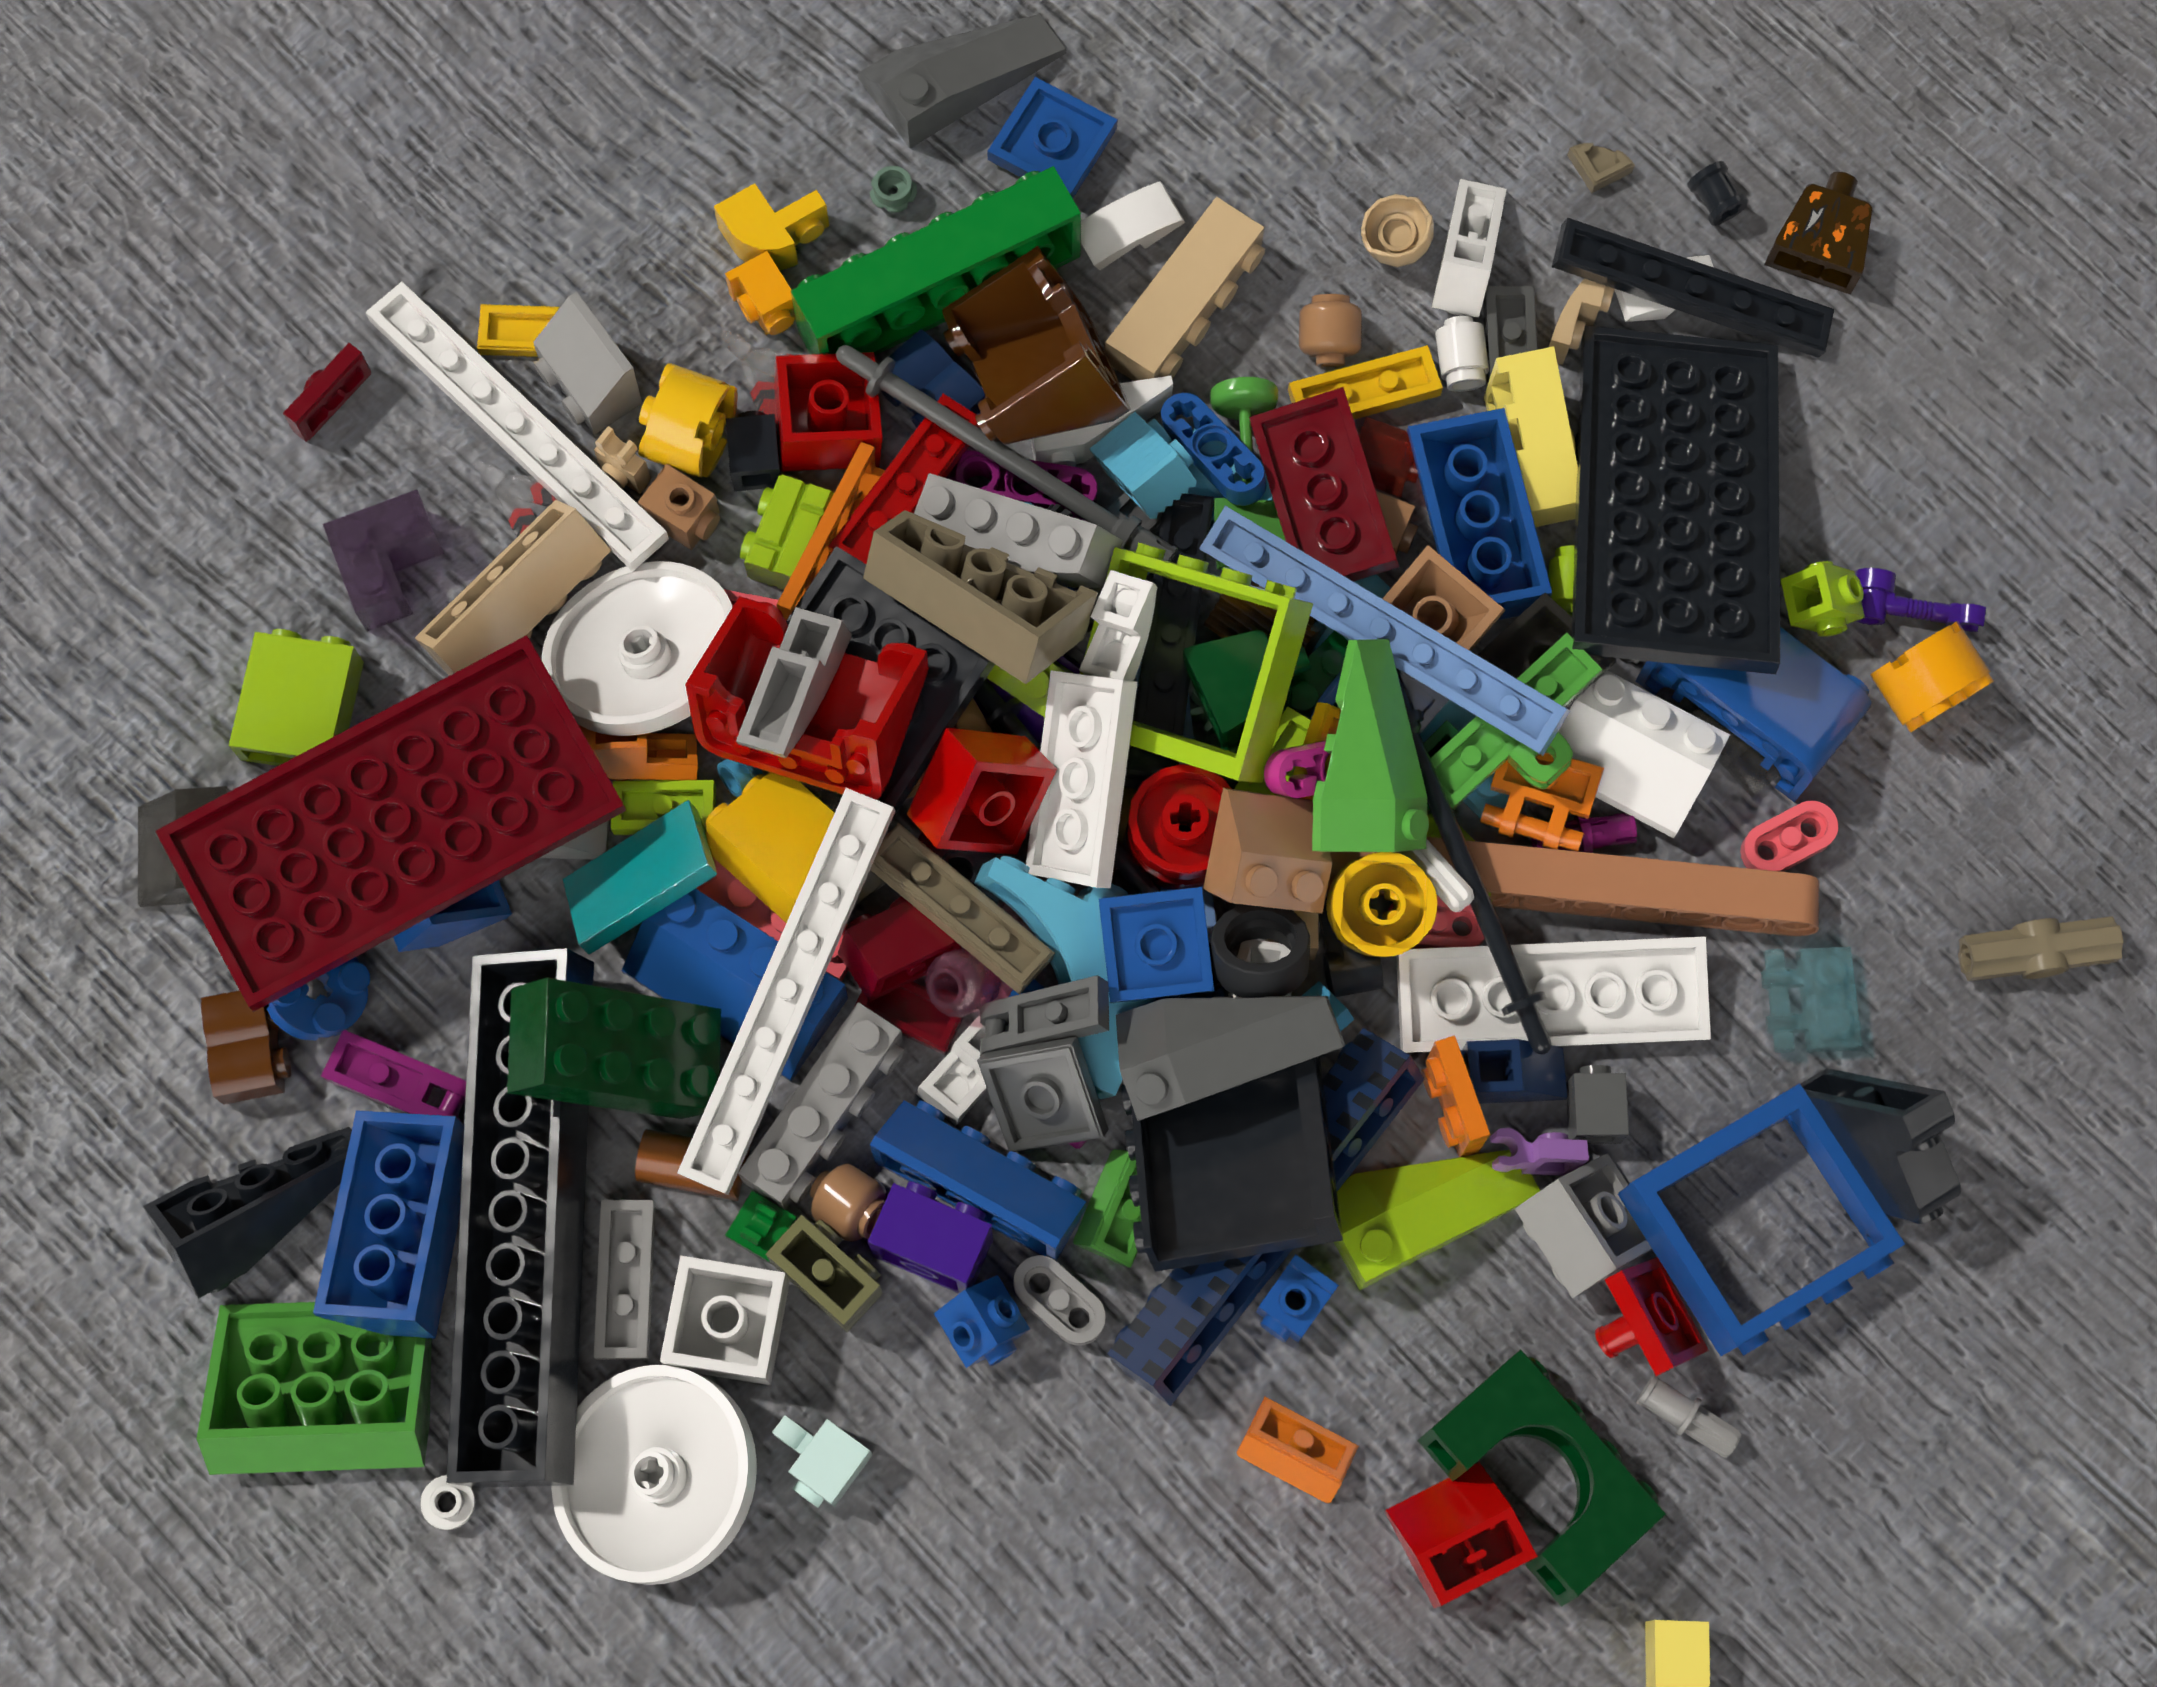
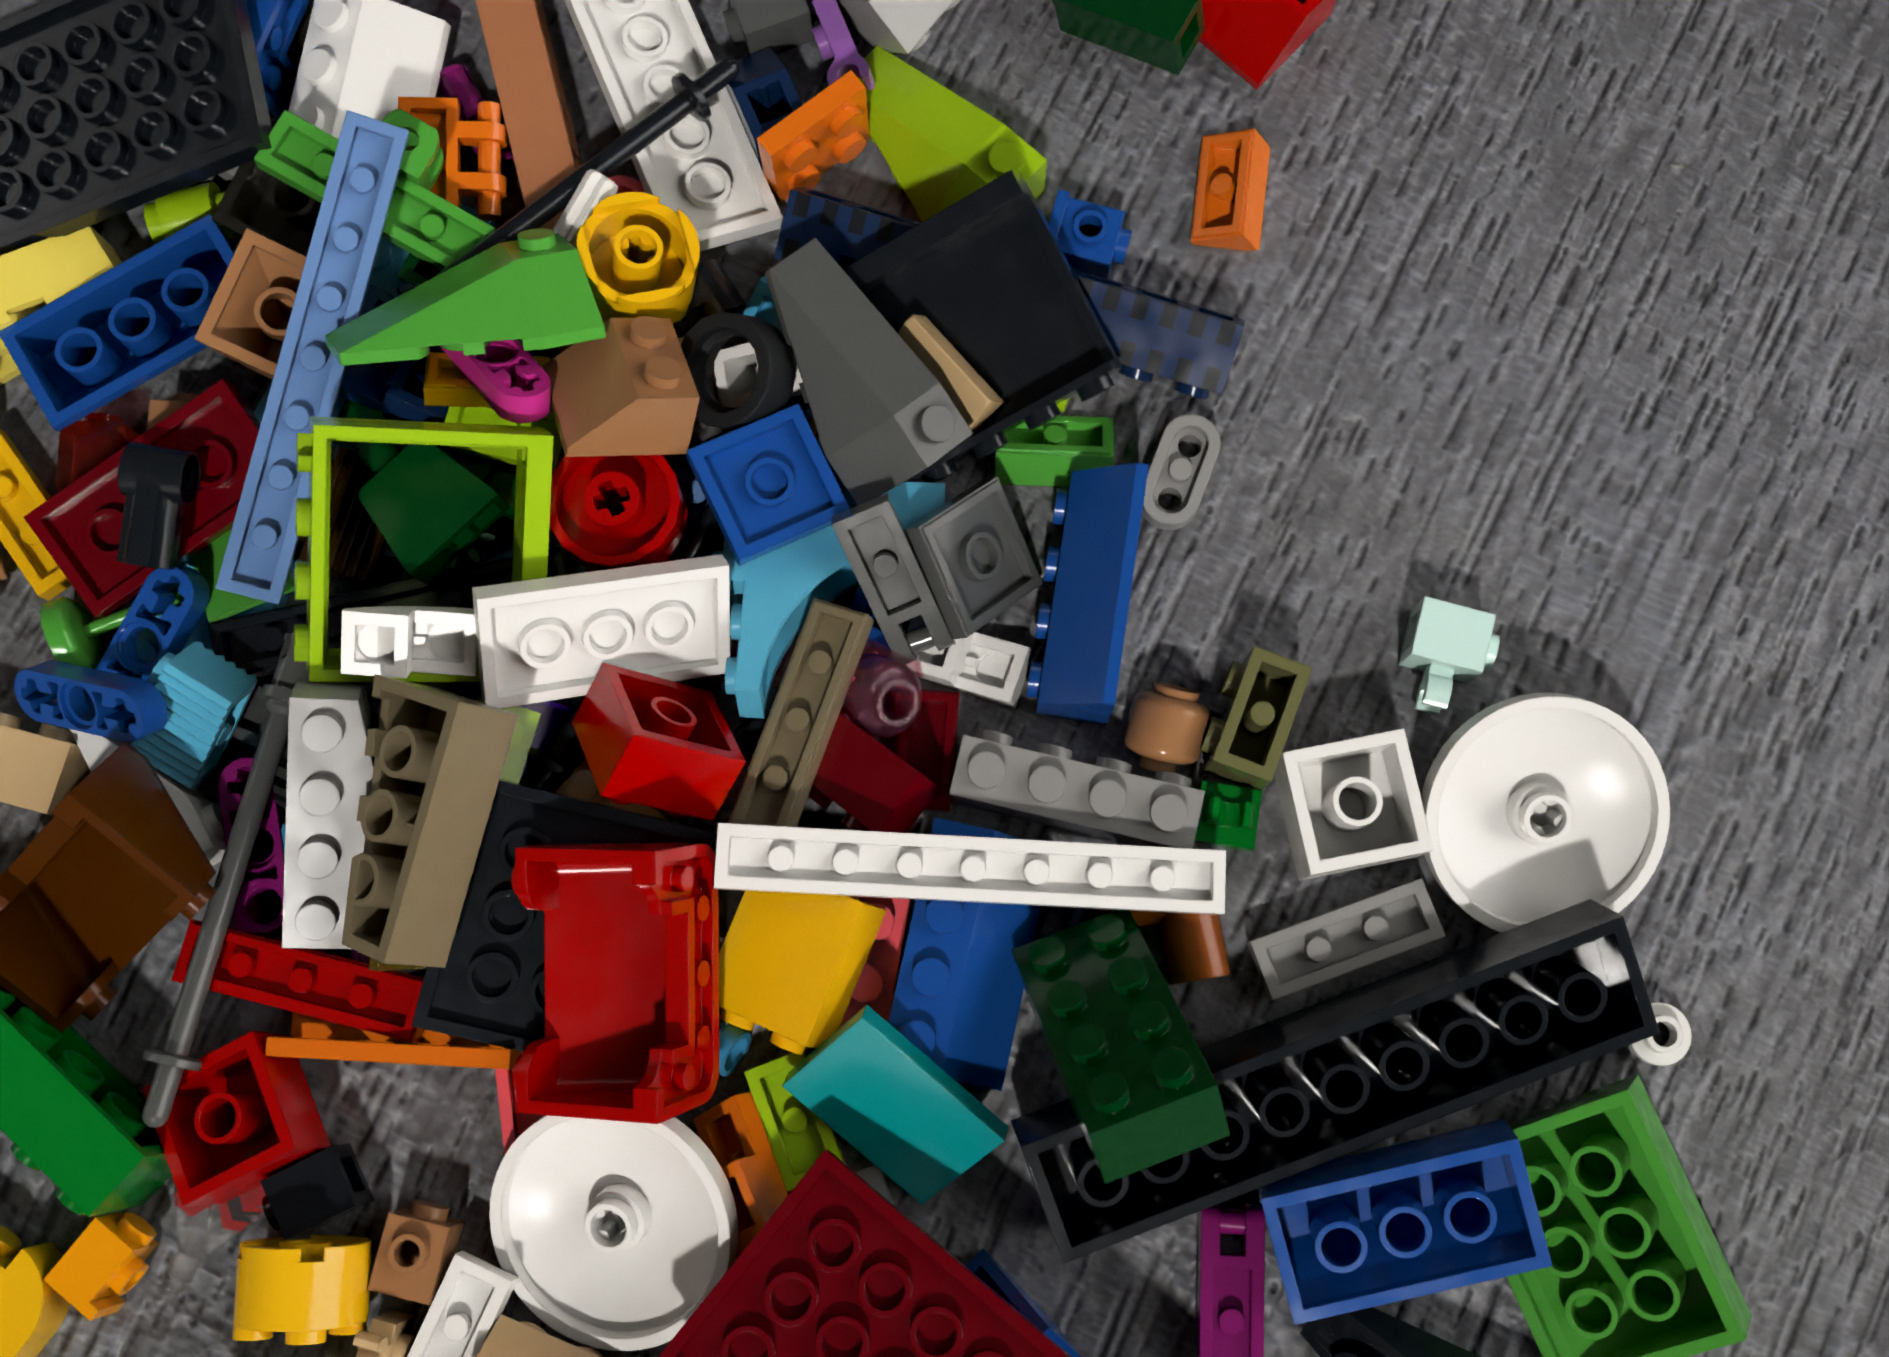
camera: 105 degrees left, 5 degrees up
light grey slope [736,607,852,758] -> none
lime brick [740,474,834,590] -> none
dark purple brick [868,1181,993,1293] -> none
dark blue brick [881,329,986,428] -> none
blue brick [934,1275,1030,1368] -> none
none -> blue beam [14,660,168,743]
none -> black piece [117,441,201,570]
none -> tan slope [898,314,1004,443]

